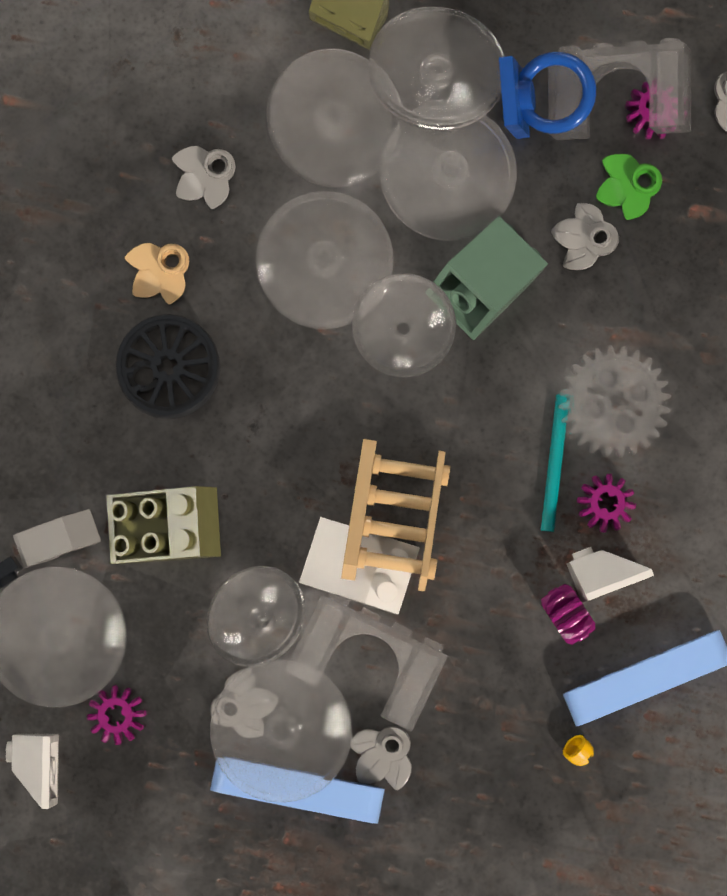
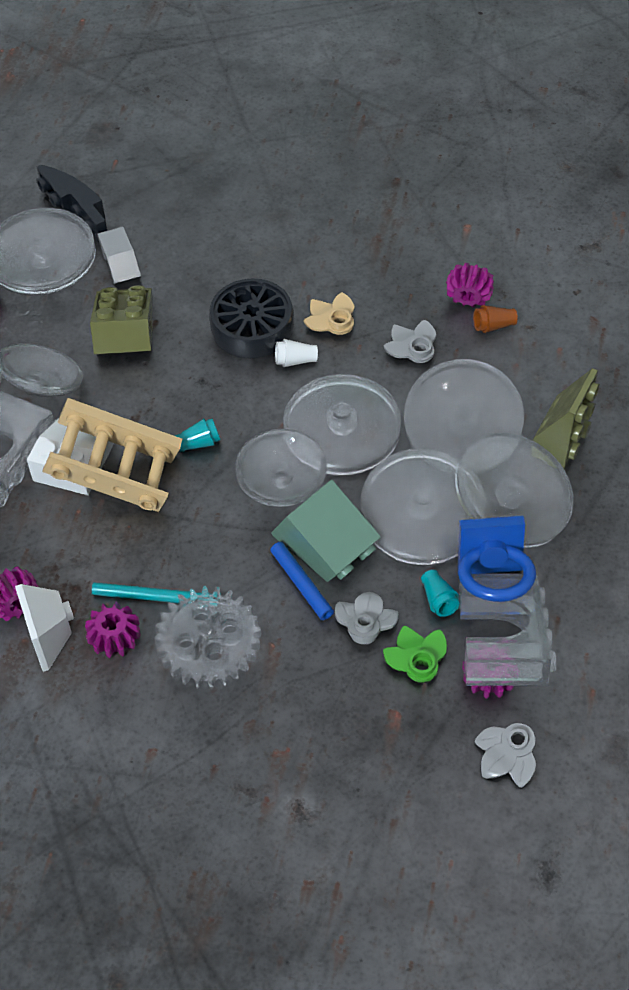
camera: 95 degrees right, 30 degrees down
none -> teal cone [175,418,221,452]
none -> blue piece [270,542,334,621]
none -> white cone [275,339,318,367]
none -> teal cone [421,570,460,617]
none -> magenta gear [446,262,494,308]
none -> dark orange cone [473,305,518,333]

